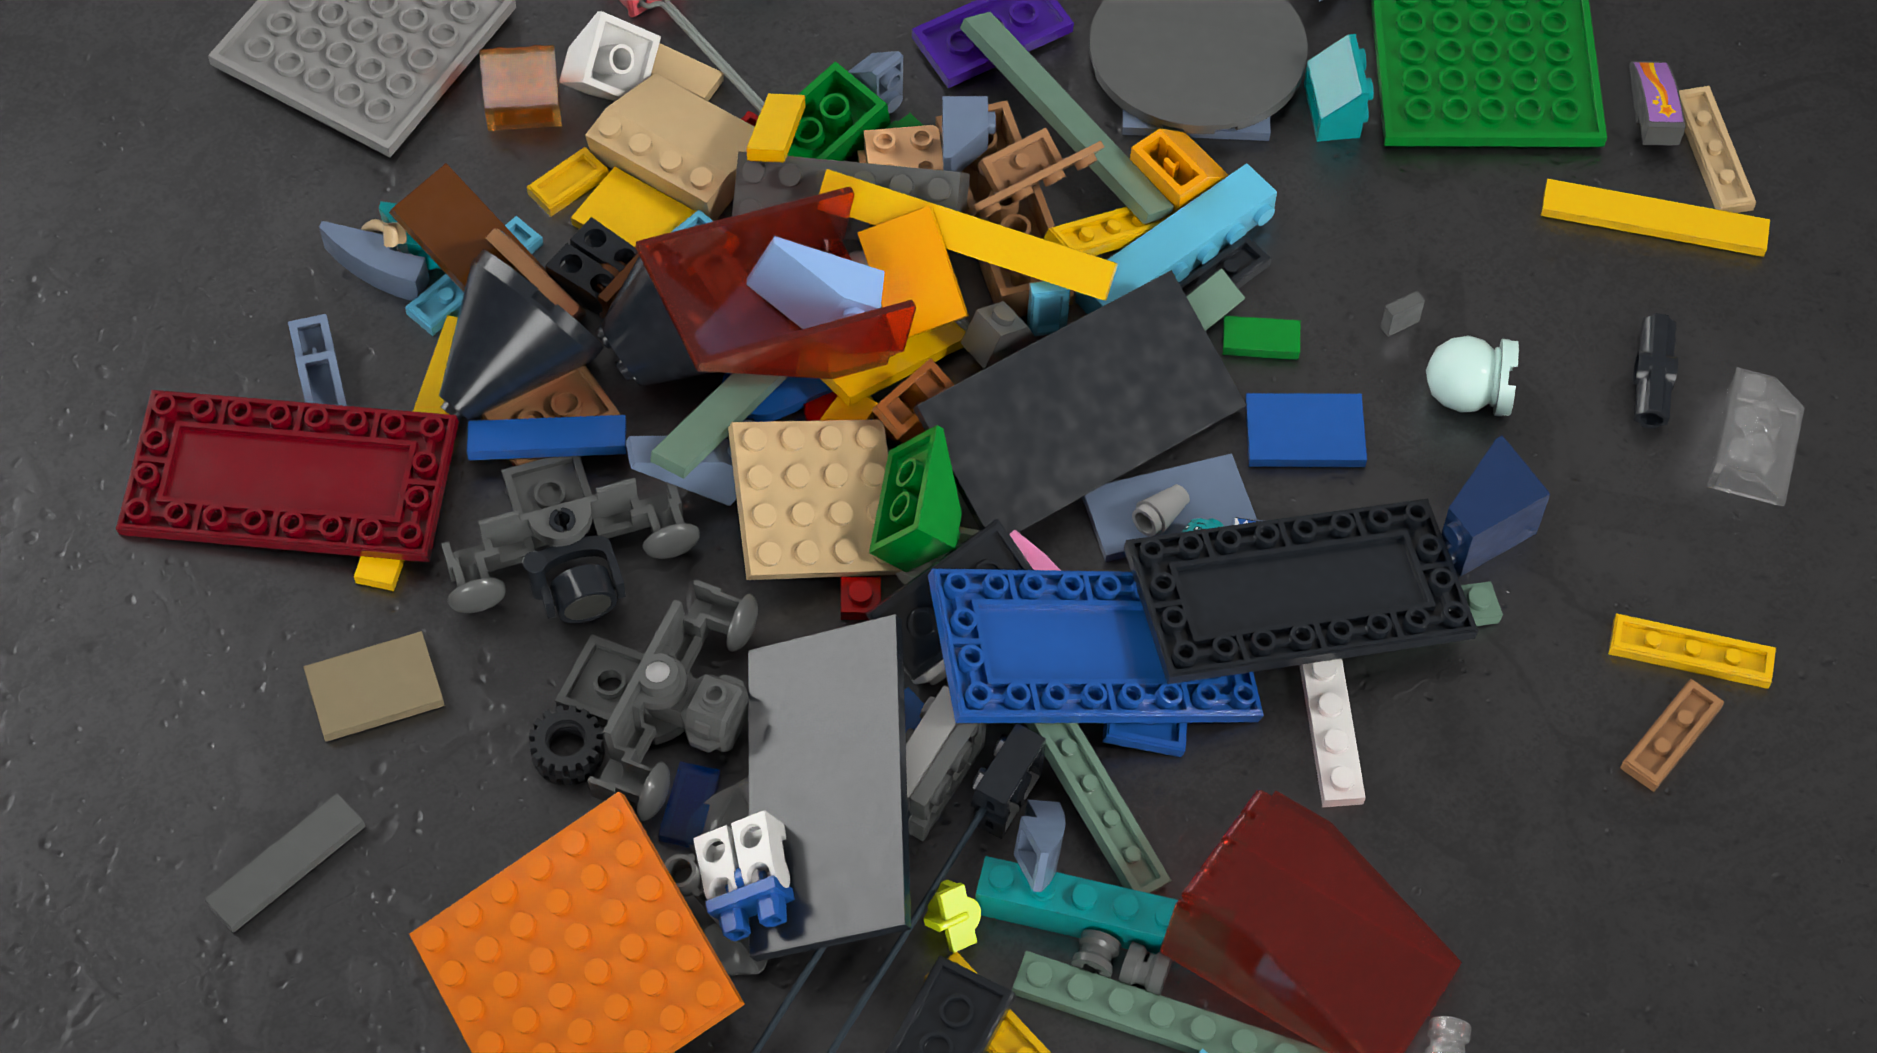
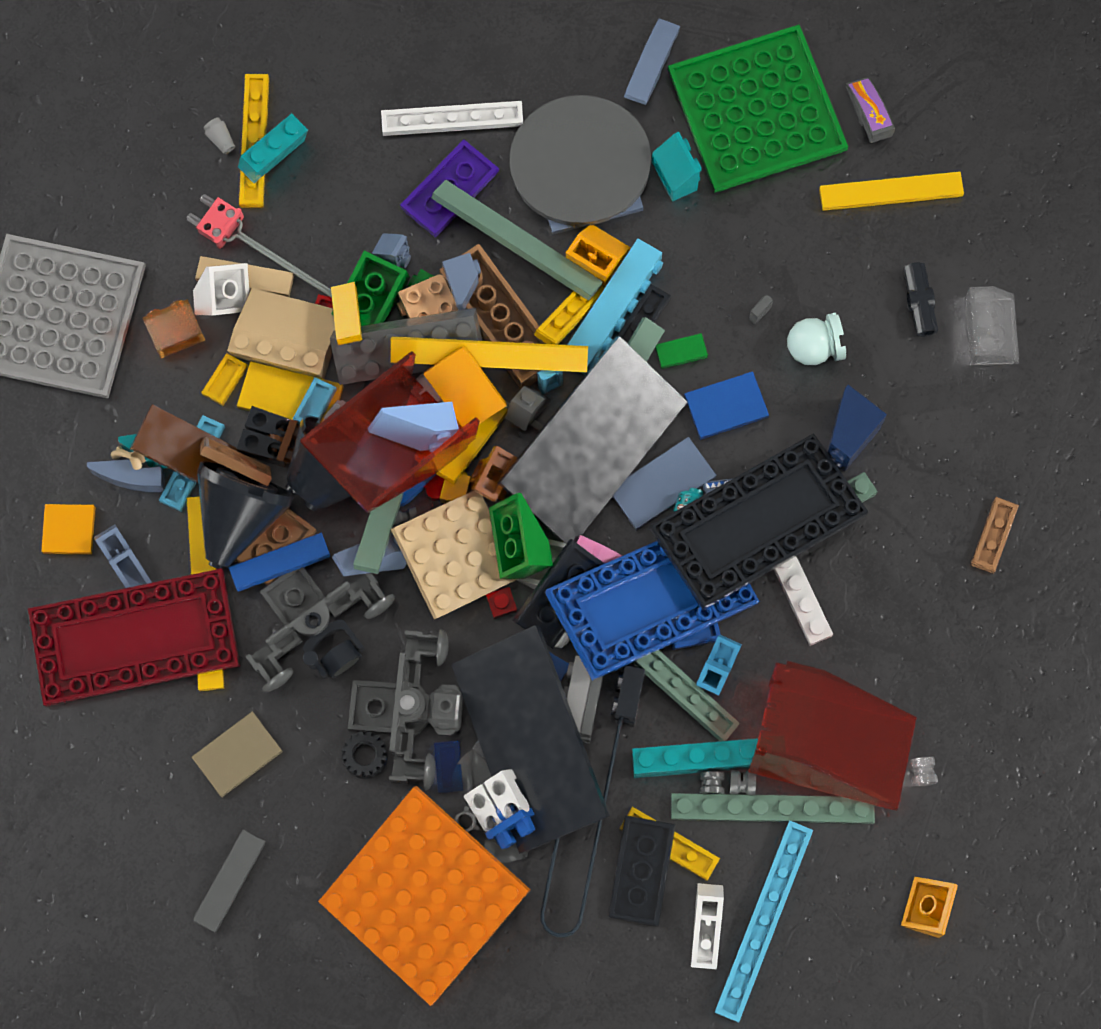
camera: 15 degrees left, 15 degrees up
neon yellow piece [924,880,981,953] -> none
medium nougat bracket [965,128,1104,219] -> none
sand blue slope [1014,800,1066,892] -> none
light grey cone [1132,484,1190,537] -> none
yellow tile [1608,613,1776,689] -> none
tan tile [1679,86,1756,213] -> none
none -> light orange tile [41,504,95,554]
none -> dark azure brick [696,634,742,695]

